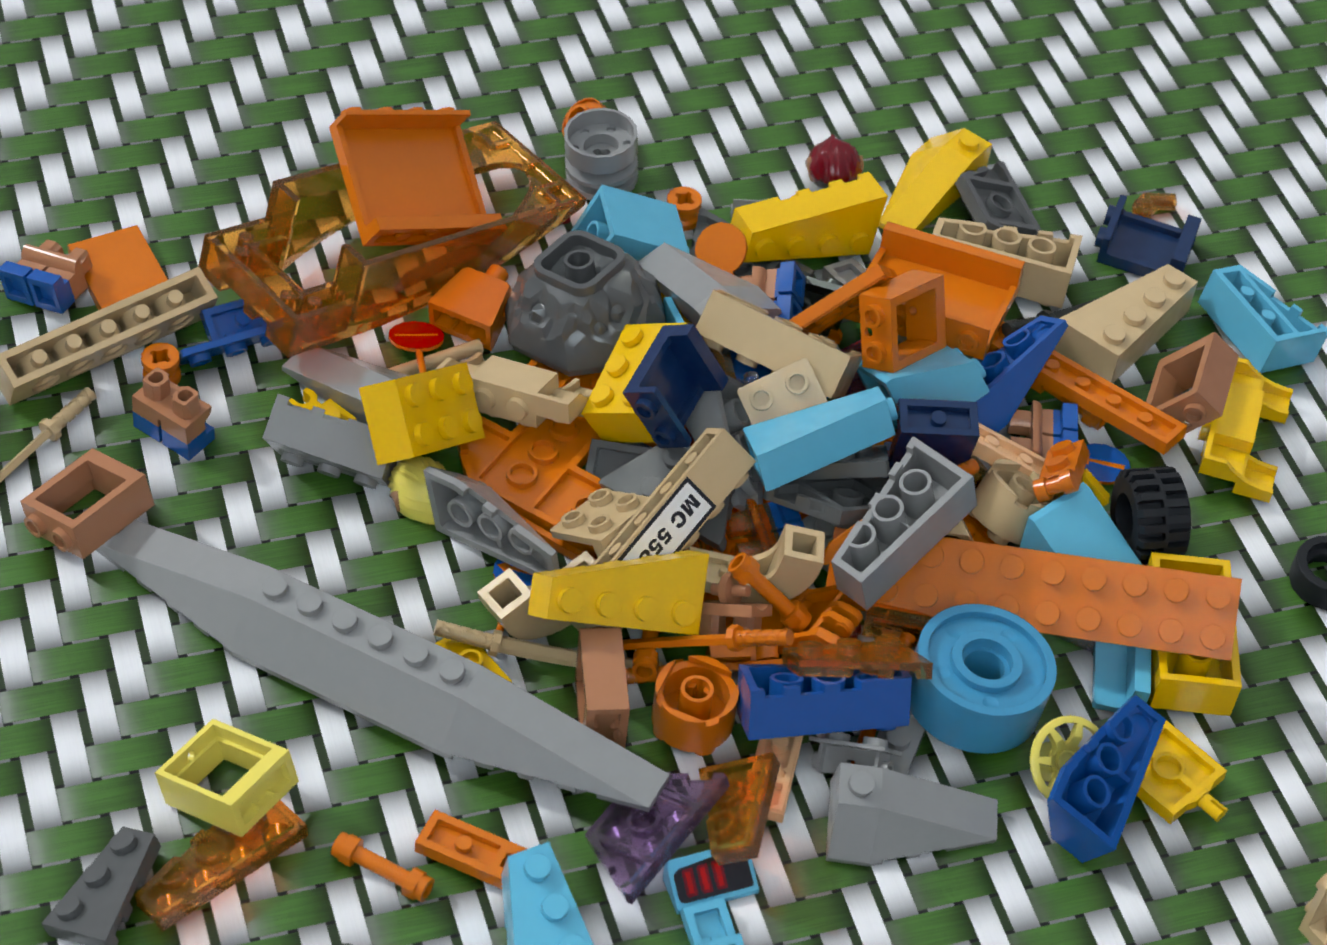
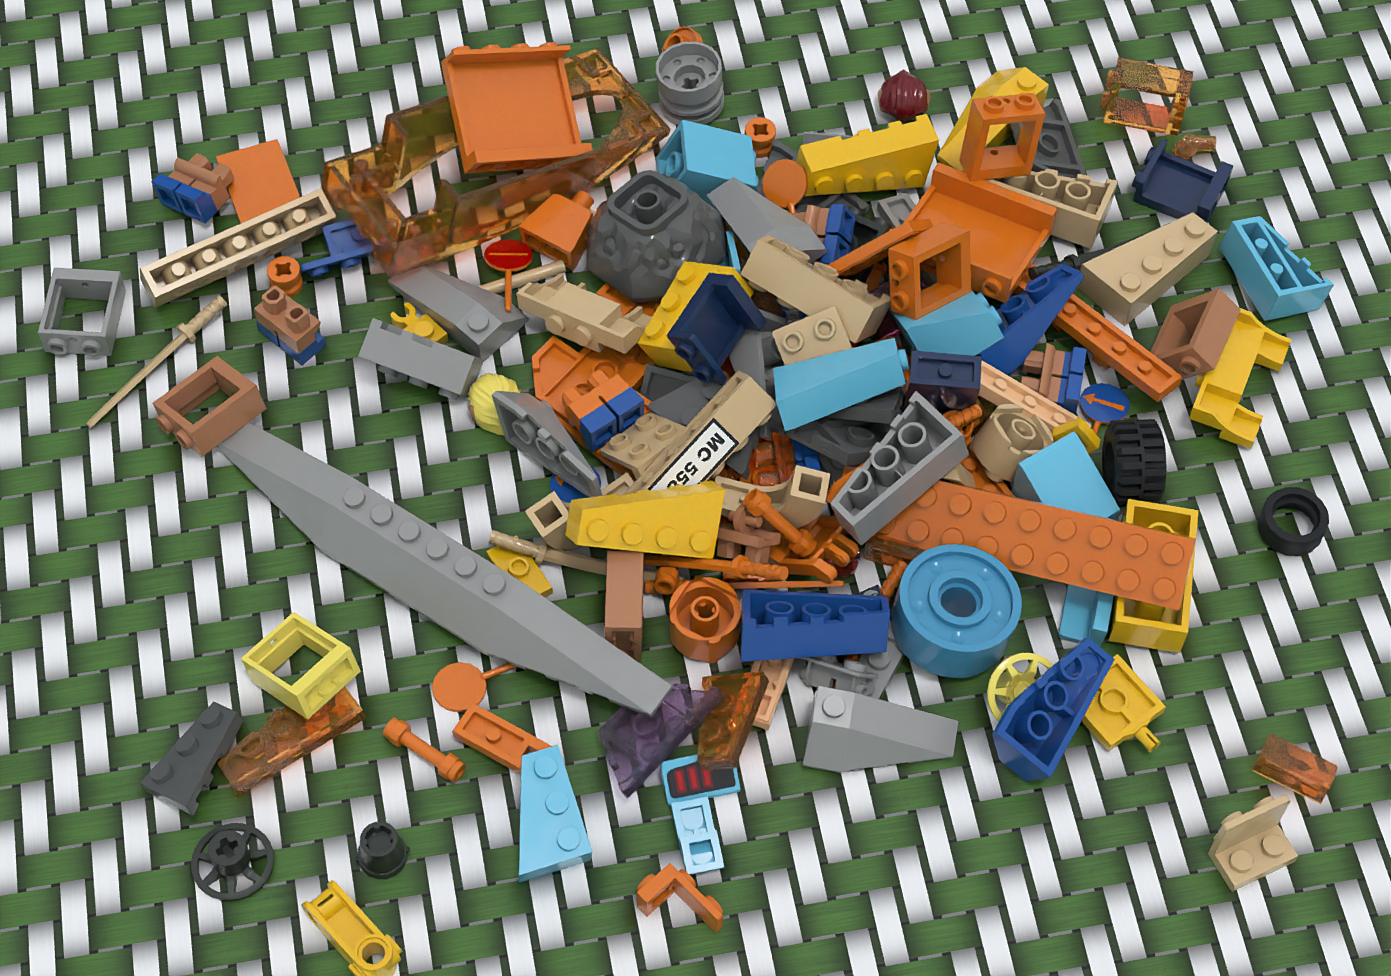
camera: 10 degrees right, 10 degrees up
yellow brick [359,362,485,465] -> none
clear orange wing [782,635,933,679] -> none
orange plate [1032,439,1089,503] -> none
none -> orange piece [432,662,517,713]
none -> hips [562,369,644,452]
none -> orange window [959,93,1045,181]
none -> clear orange window [1100,58,1194,136]

